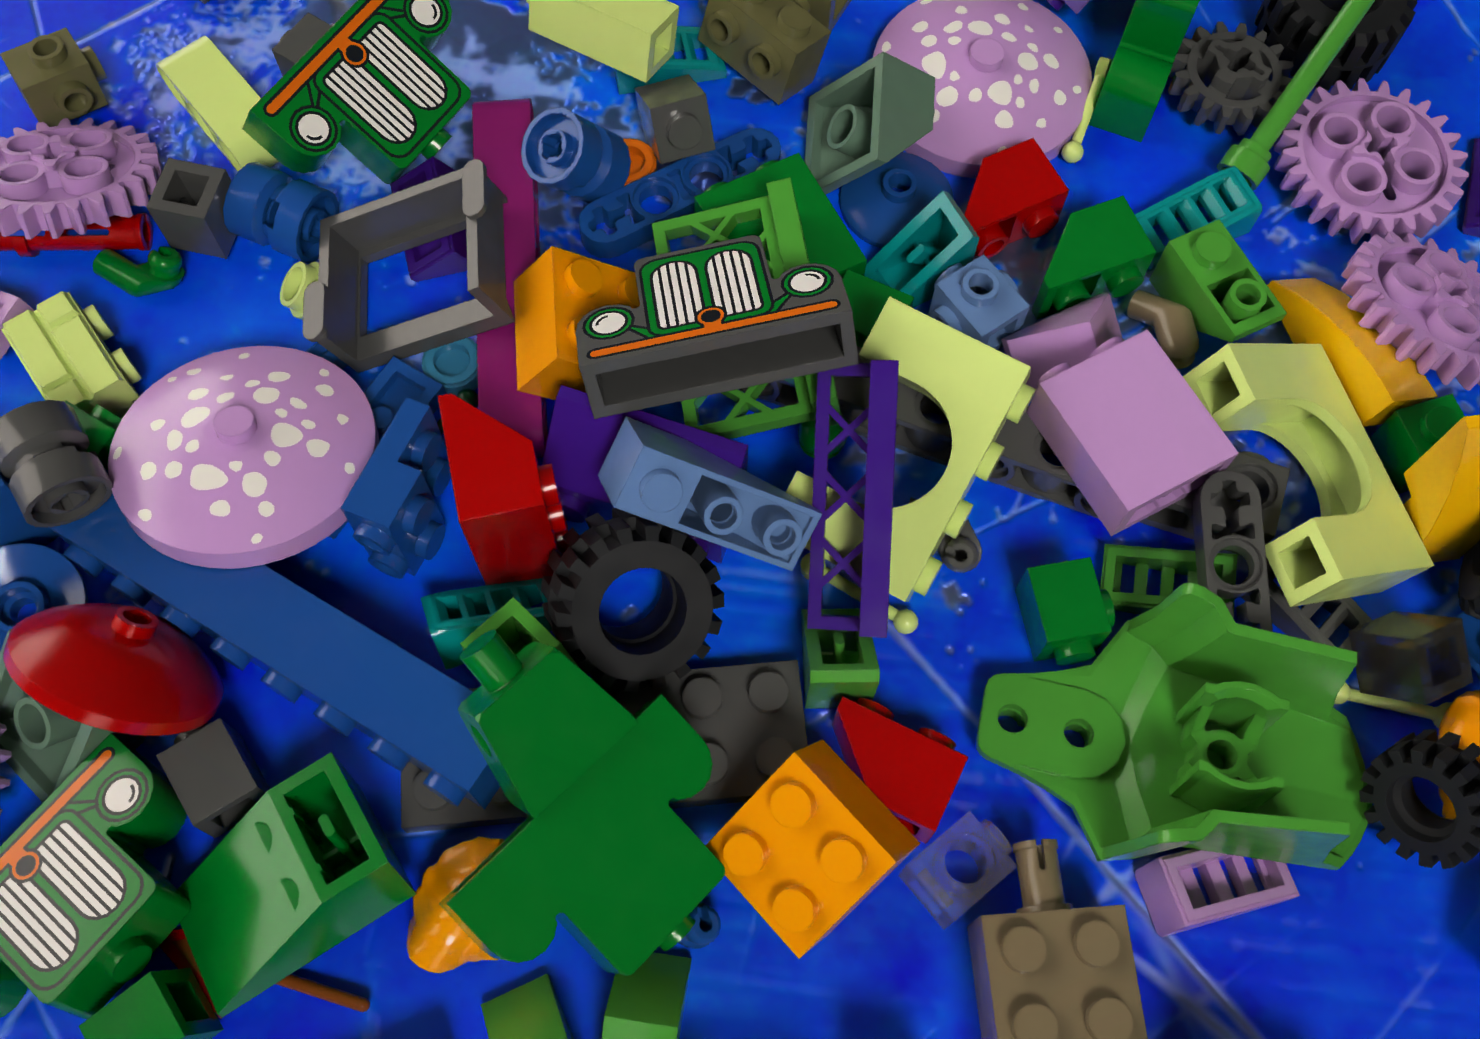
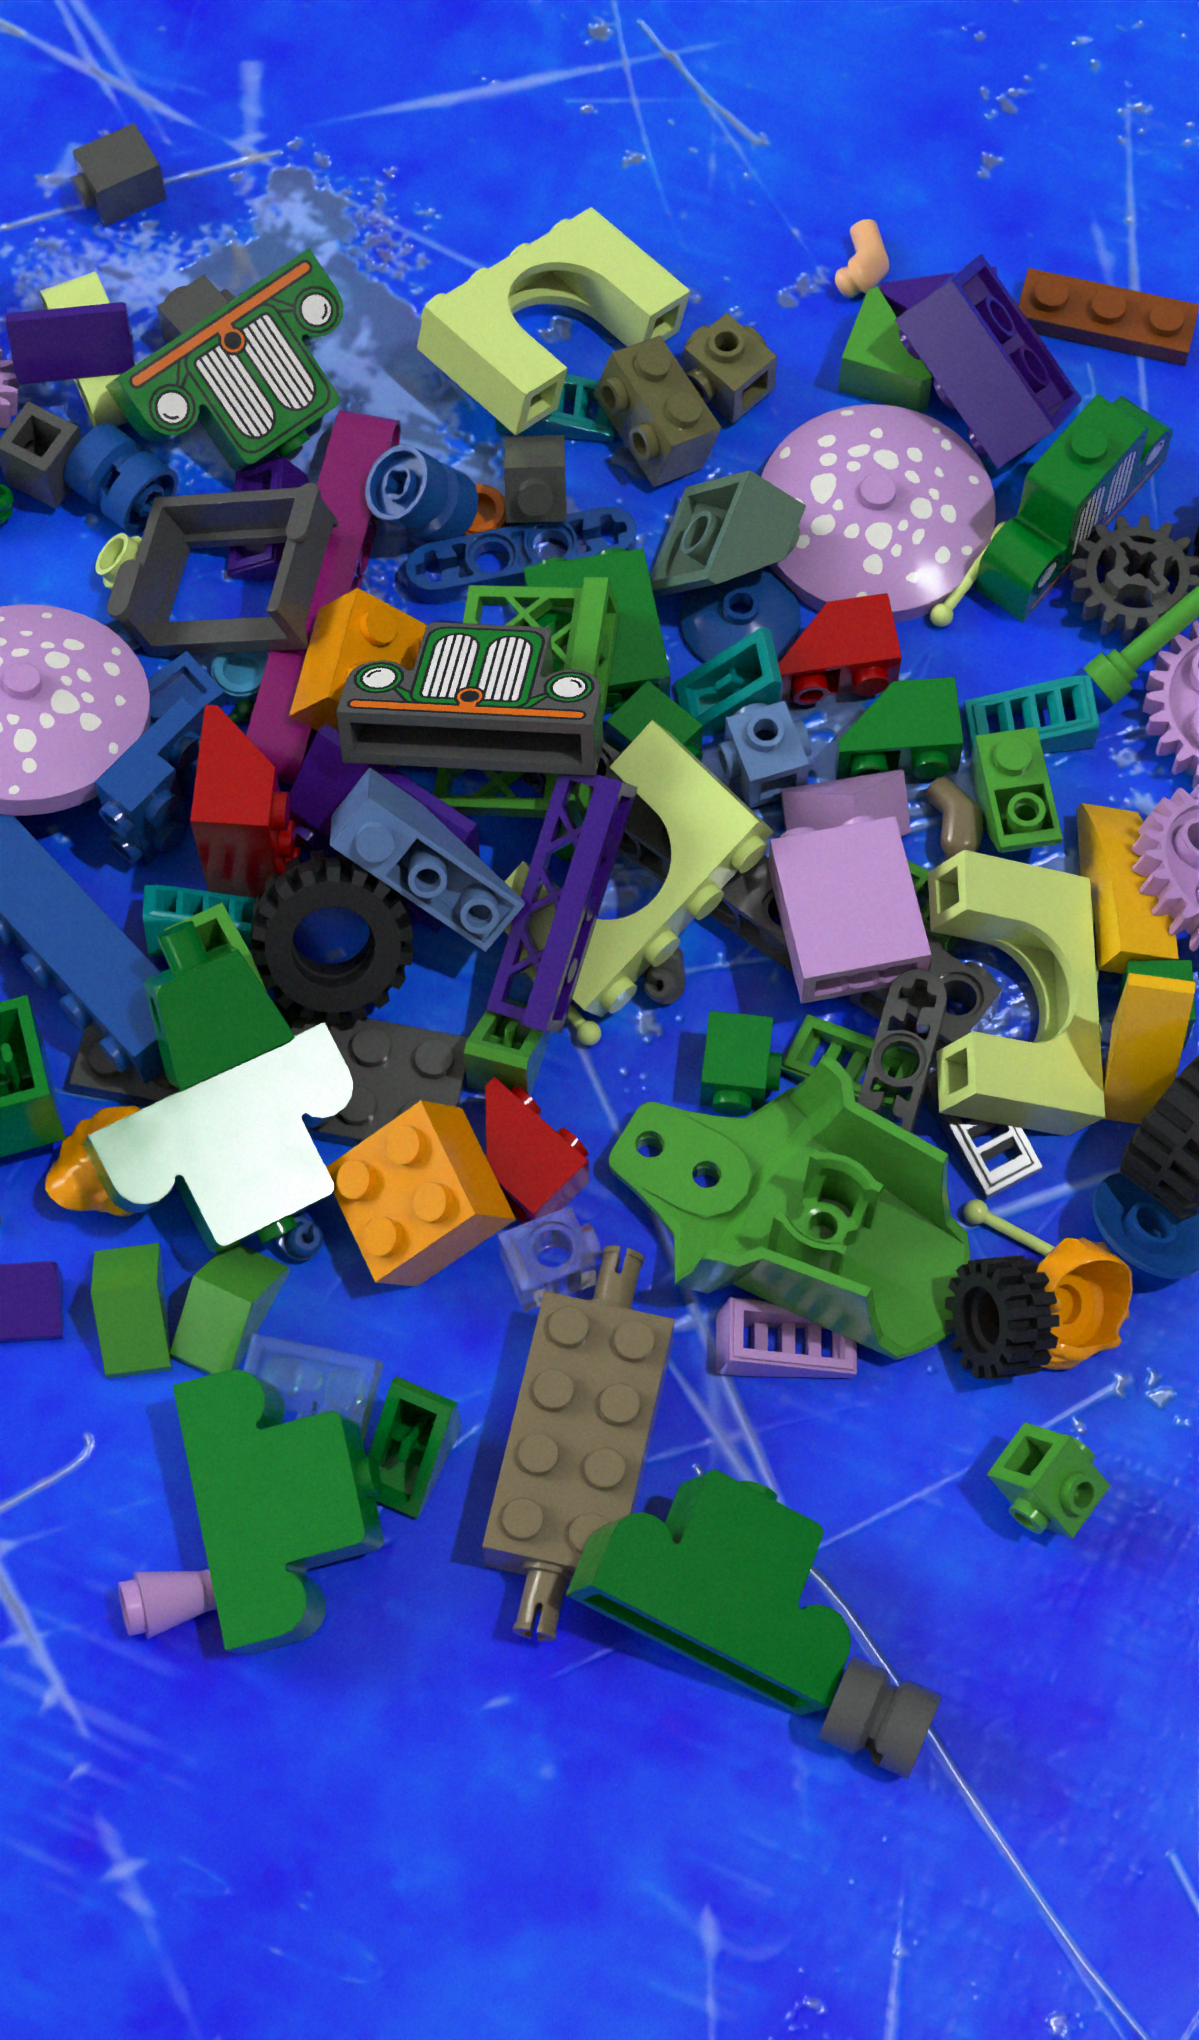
camera: 20 degrees right, 0 degrees up
clear smoke brick [1348,611,1473,705] -> none
none -> dark purple slope [5,302,135,384]

